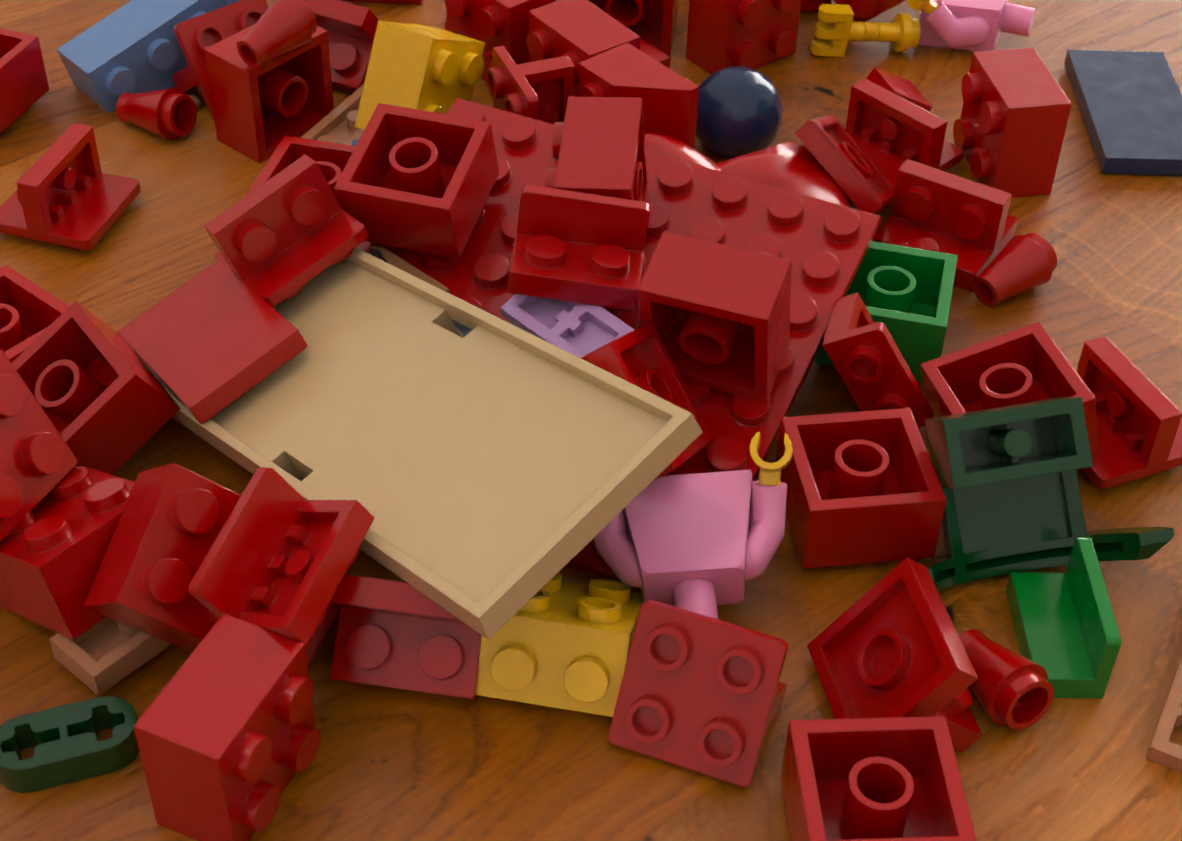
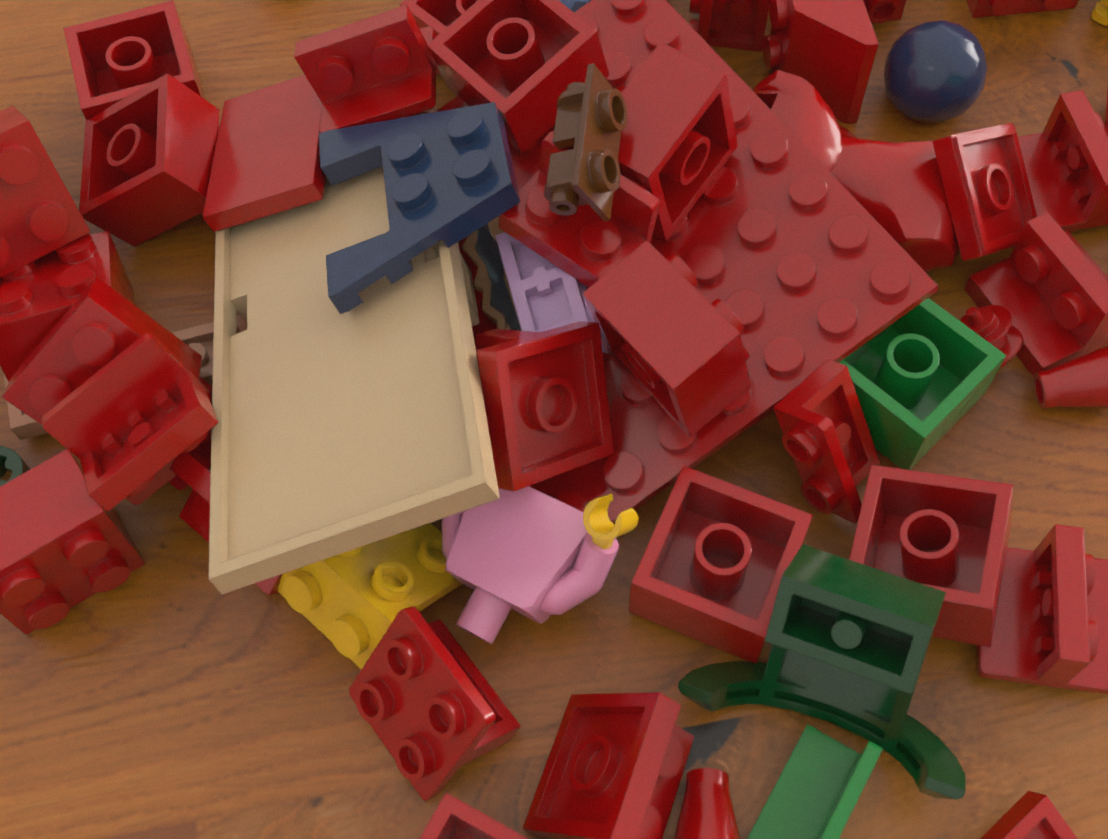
camera: 35 degrees right, 20 degrees up
none -> dark blue wing [319,102,521,314]
none -> reddish brown hinge [544,64,628,221]

